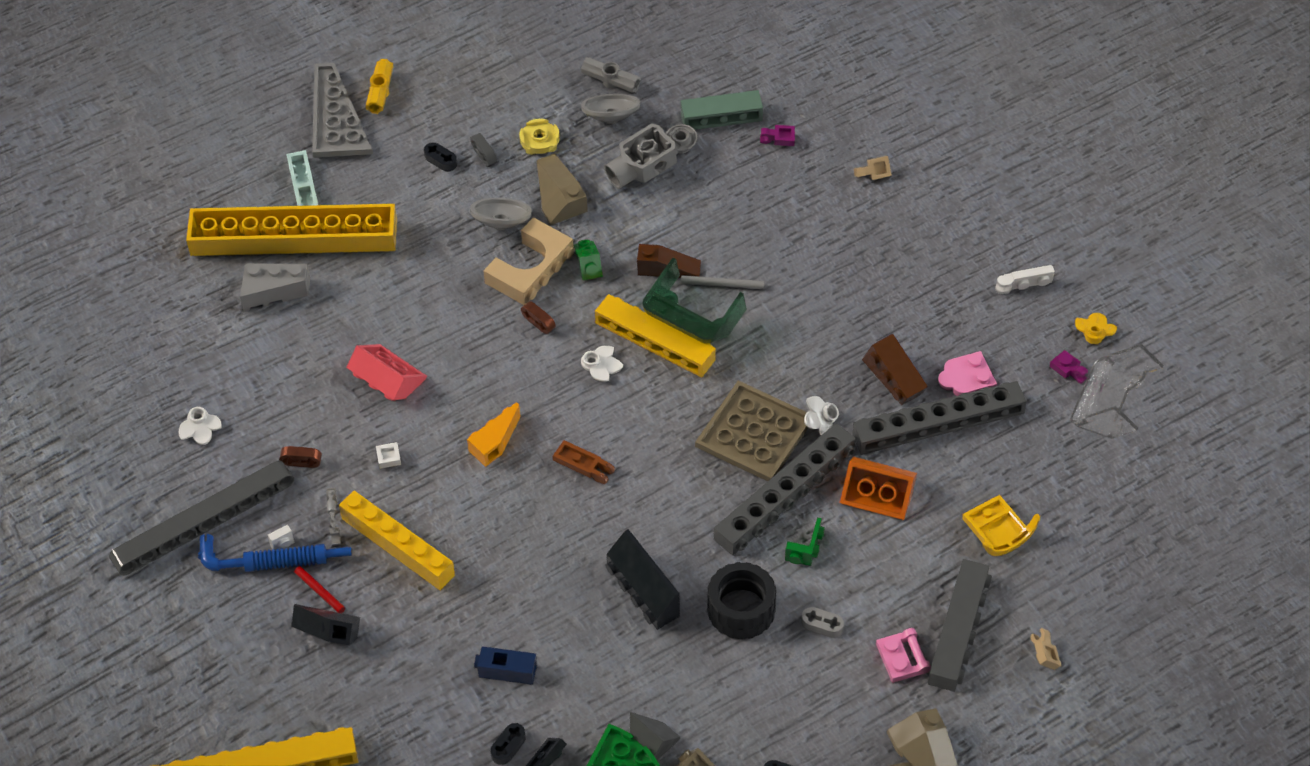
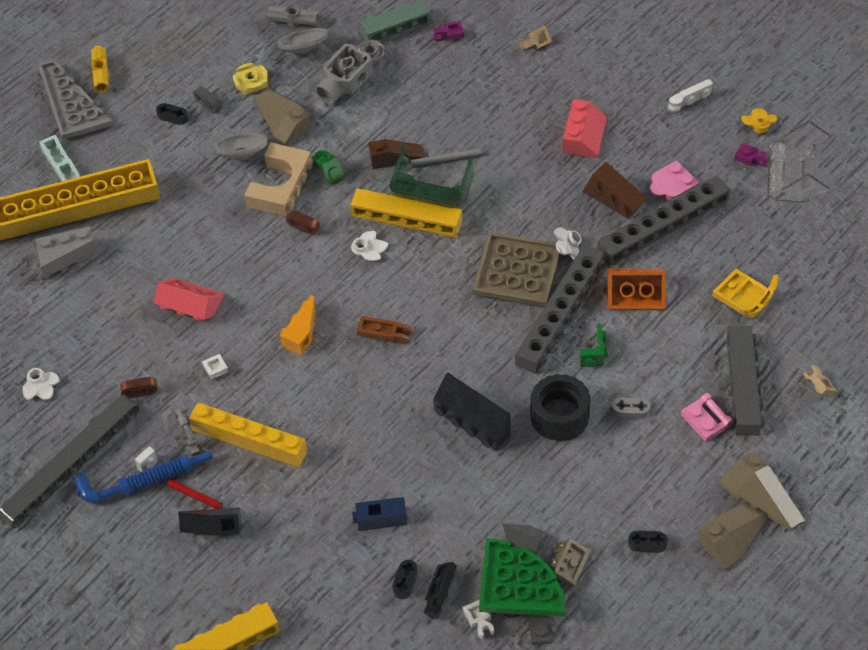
camera: 15 degrees left, 0 degrees up
none -> coral slope [563,99,607,158]

